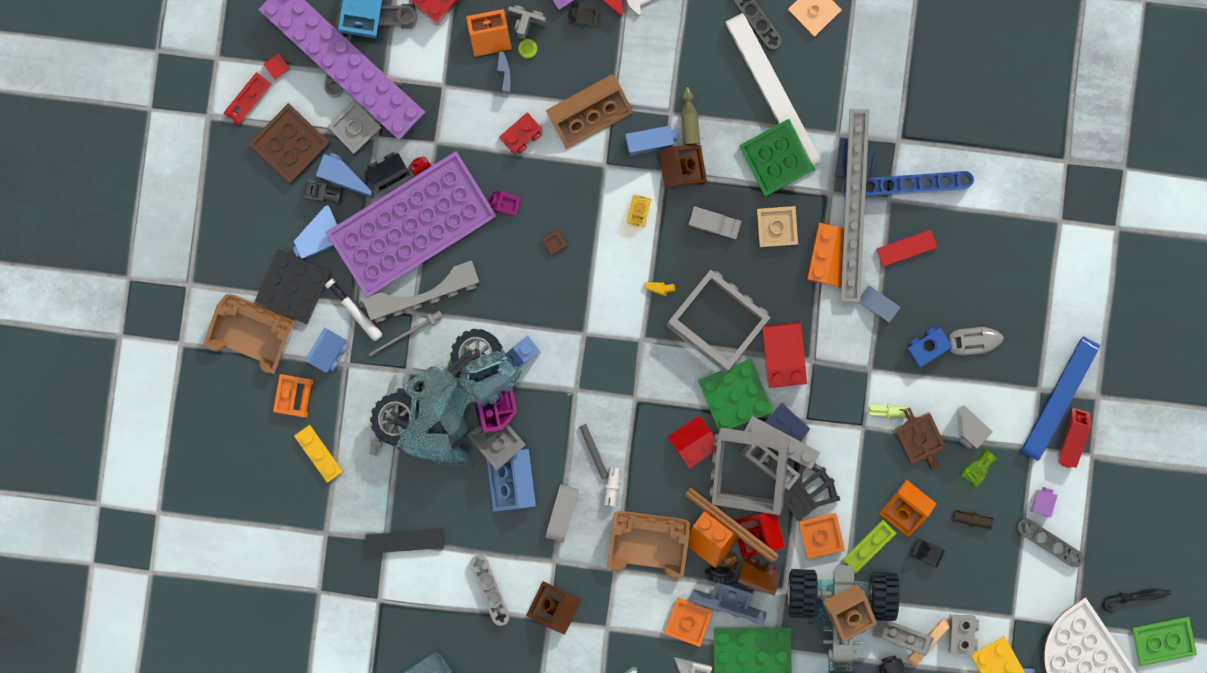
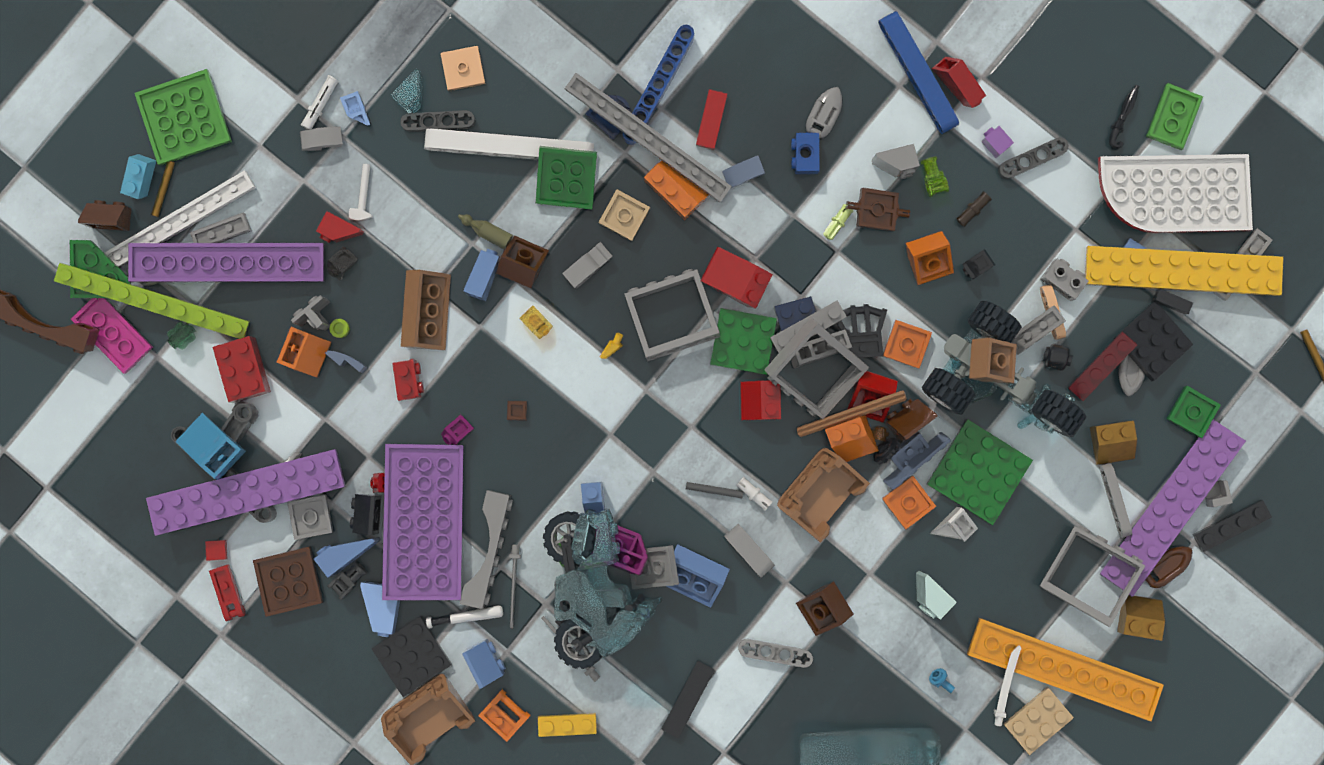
camera: 55 degrees left, 0 degrees up
lime tile [842,520,897,574] -> none

